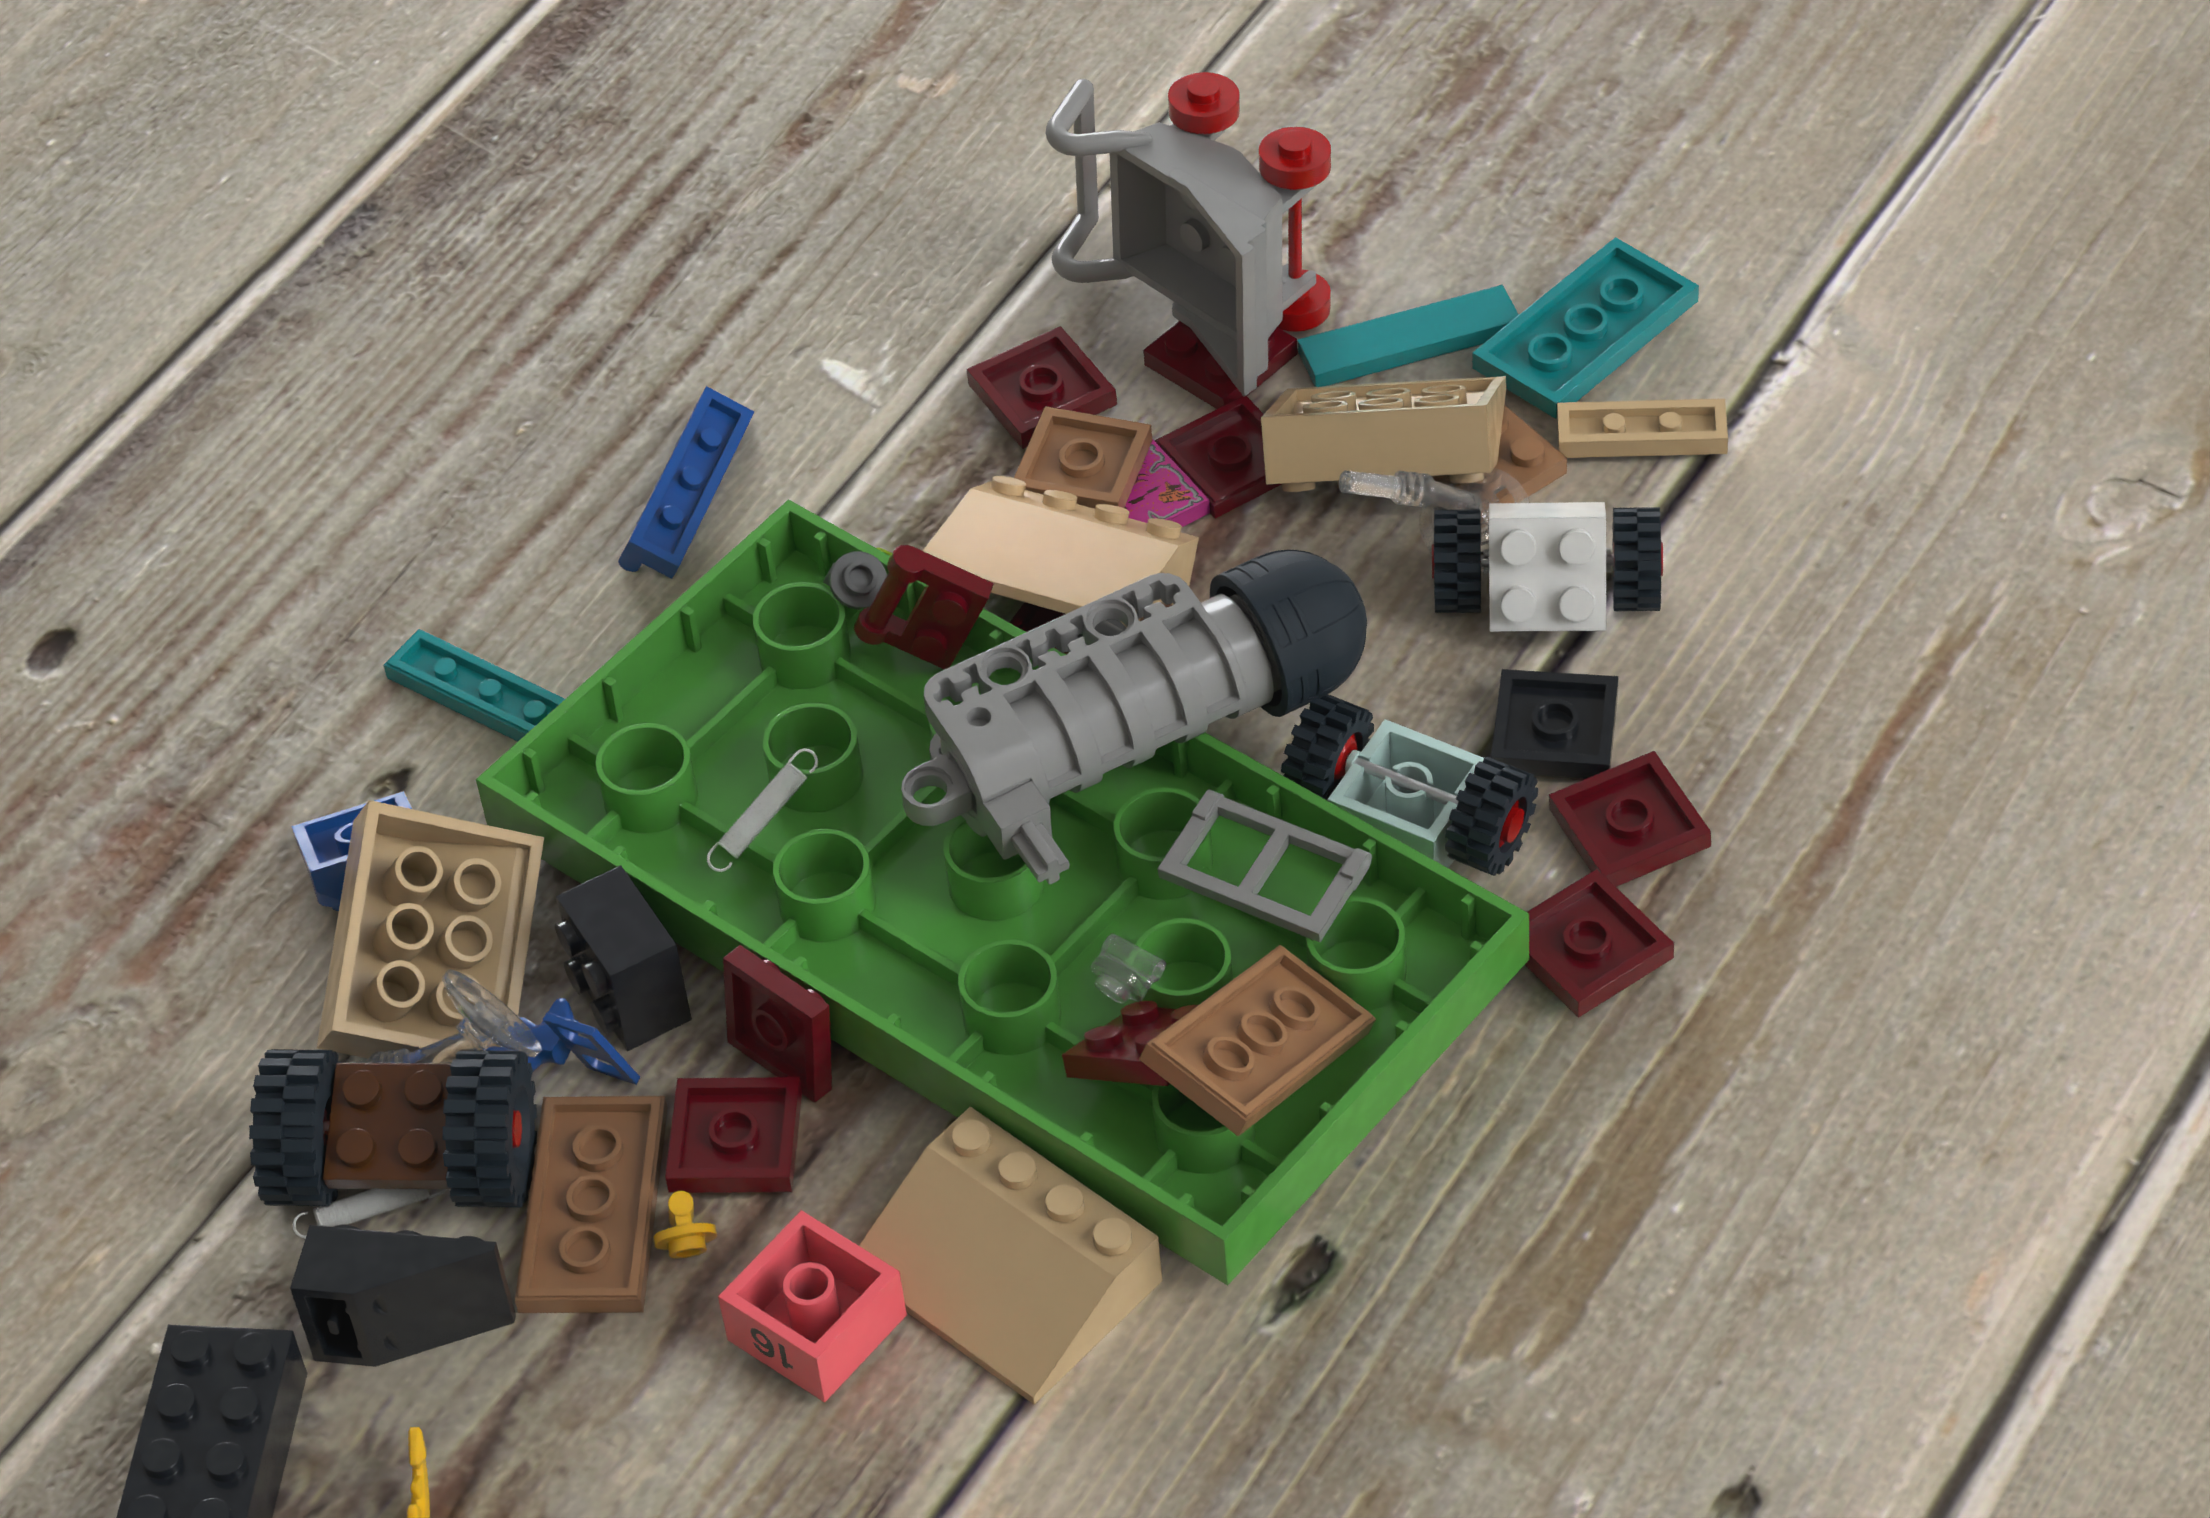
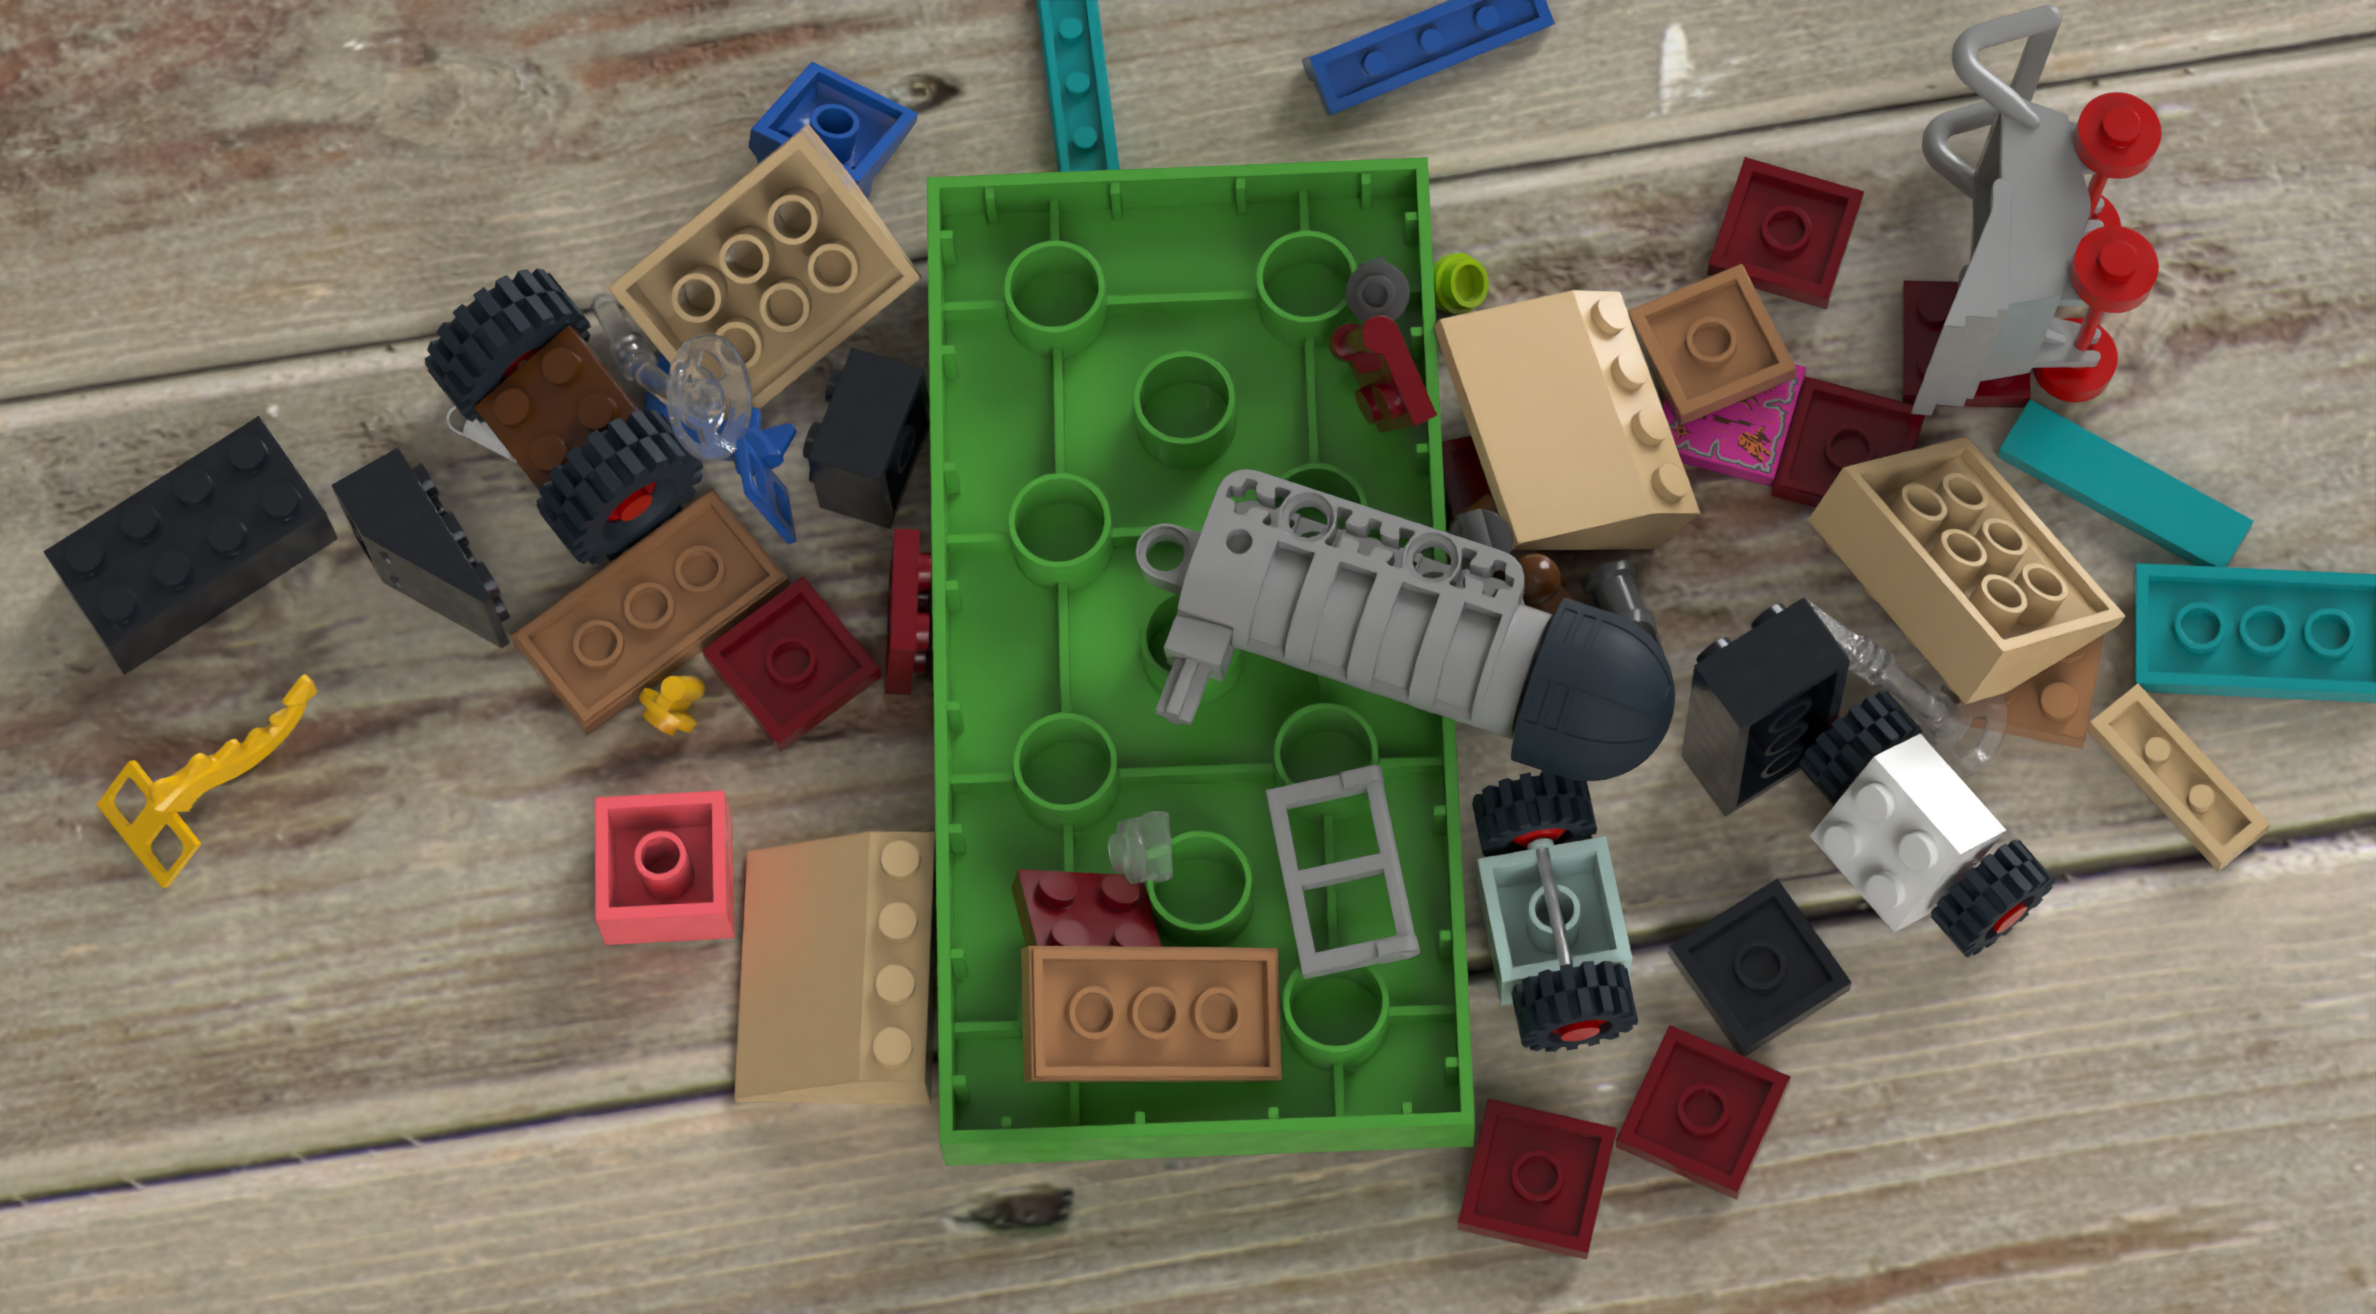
camera: 50 degrees right, 20 degrees up
white piece [707,748,818,872] -> none
none -> black brick [1681,597,1850,817]

